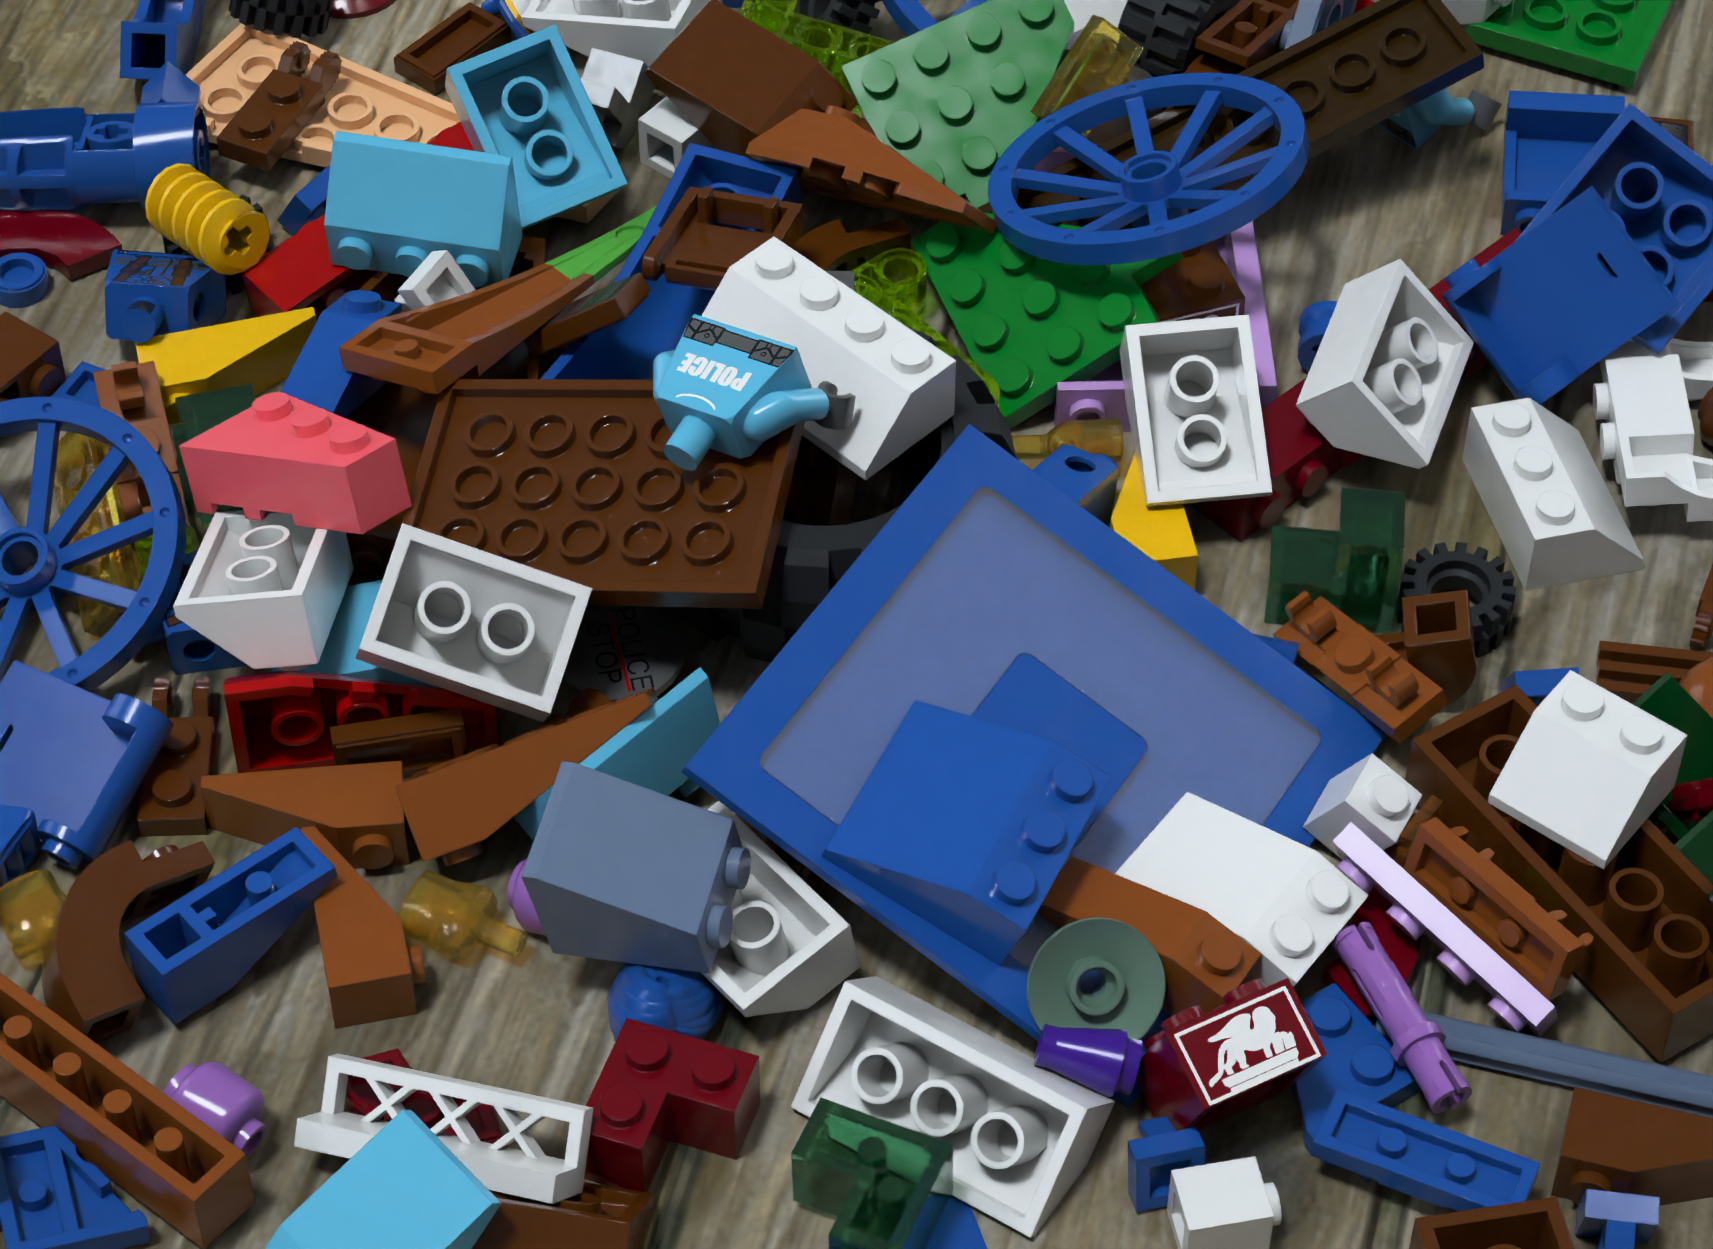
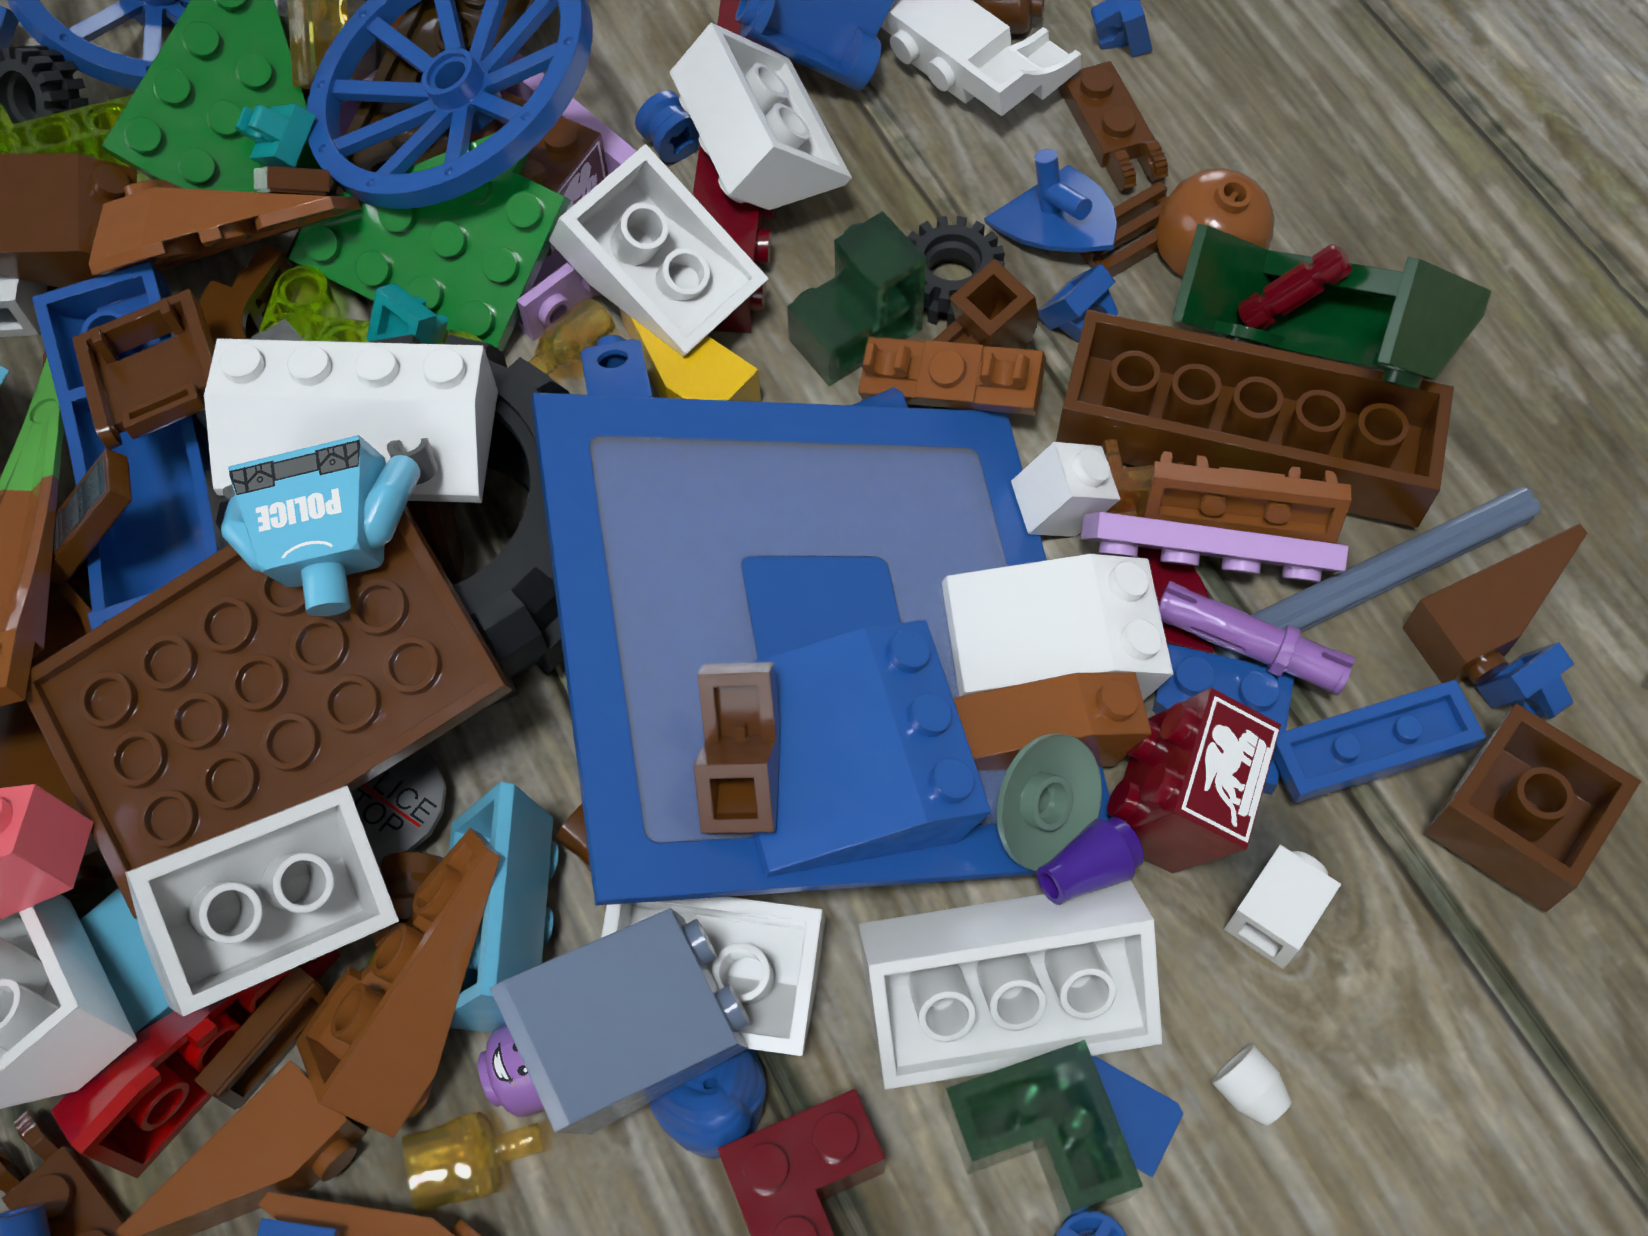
camera: 40 degrees left, 15 degrees up
blue tile [1128,1116,1205,1212] -> none
white slope [1462,398,1645,591] -> none
white slope [1488,670,1687,870] -> none
none -> teal tile [235,103,316,168]
none -> reddish brown tile [254,166,329,195]
none -> teal tile [366,283,448,344]
none -> reddish brown slope [693,662,781,834]
none -> blue shield [984,149,1117,252]

